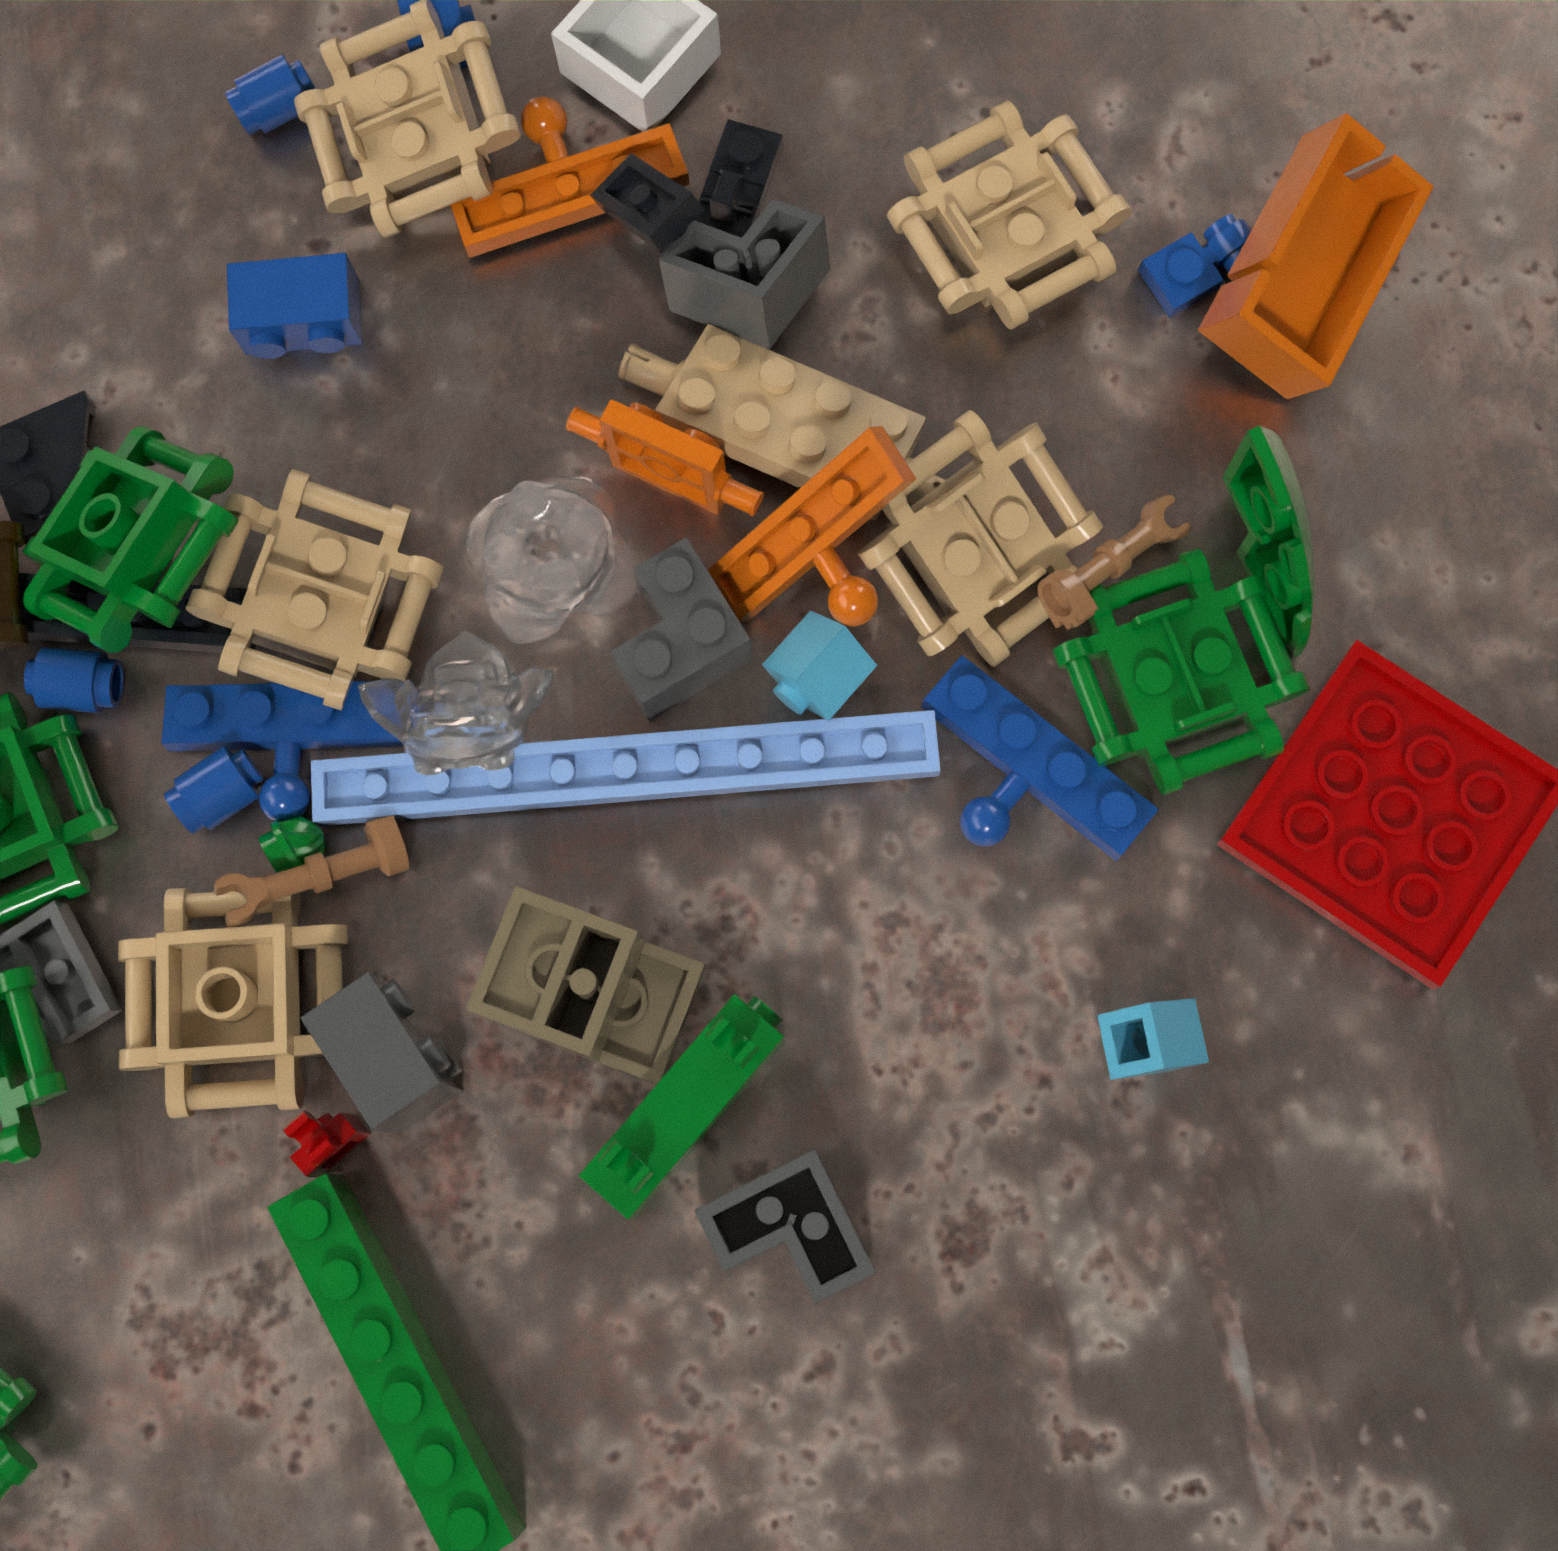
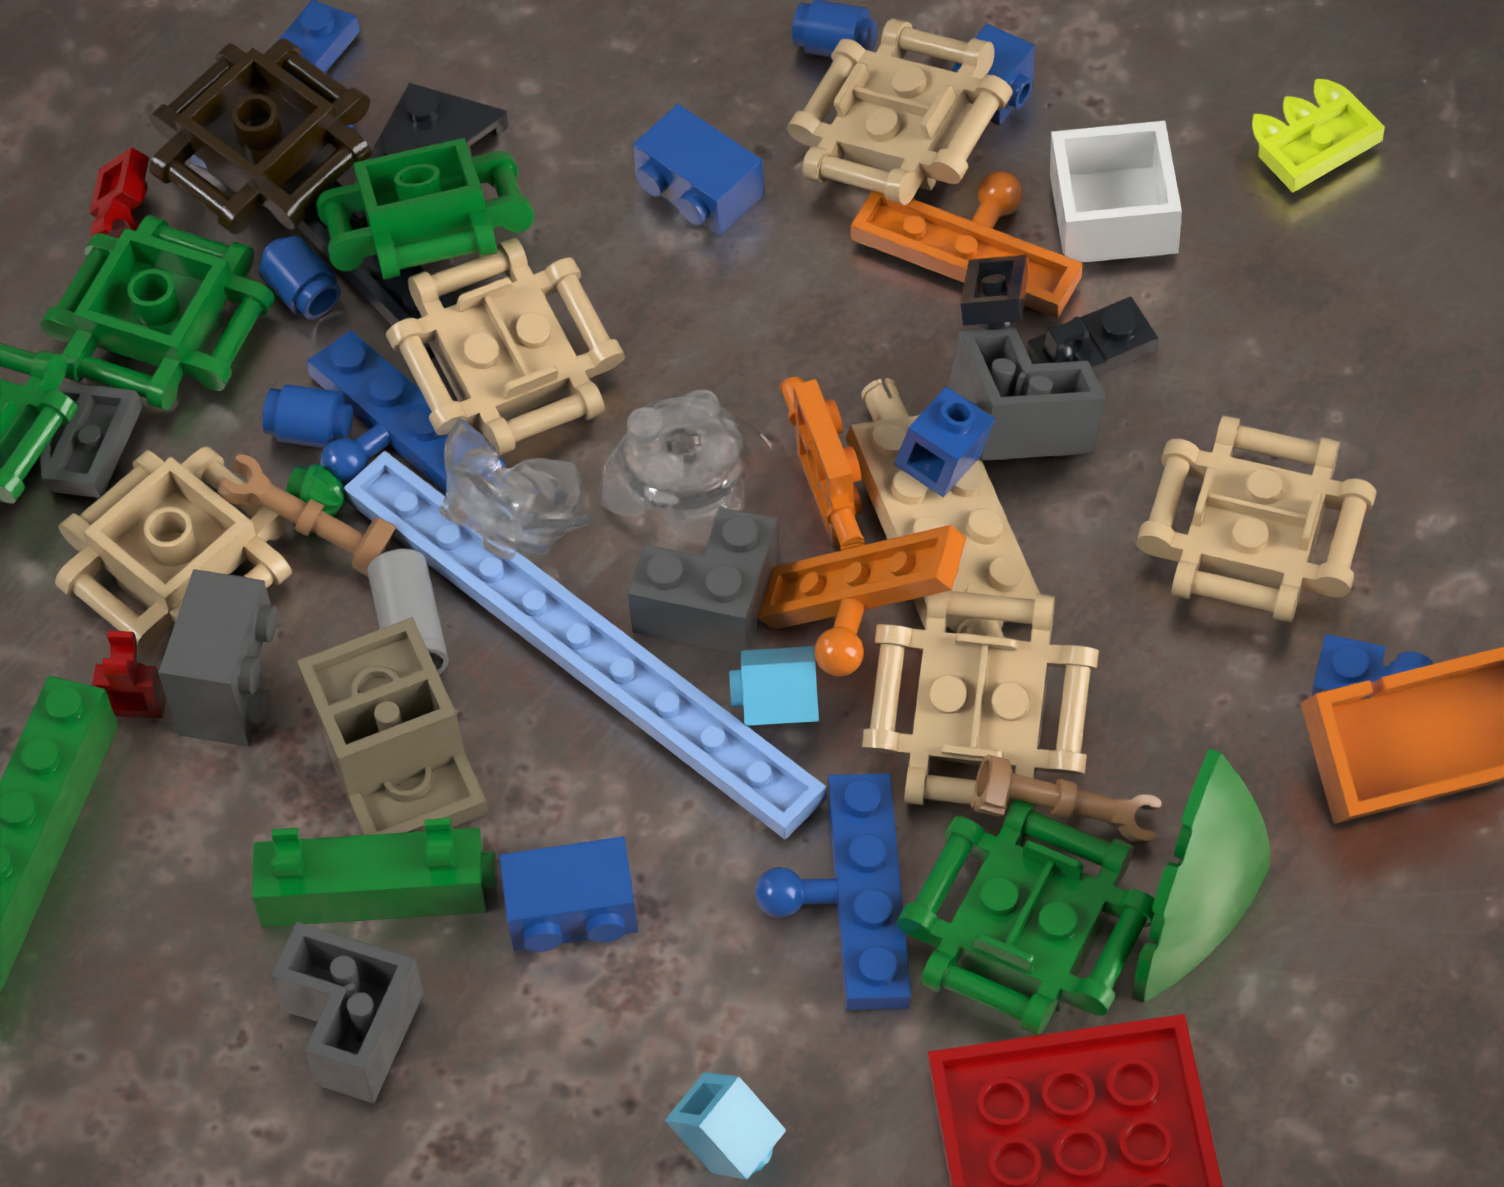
camera: 45 degrees right, 20 degrees down
none -> light grey pin [367,549,449,674]
none -> blue brick [499,836,638,952]
none -> blue brick [894,386,996,498]

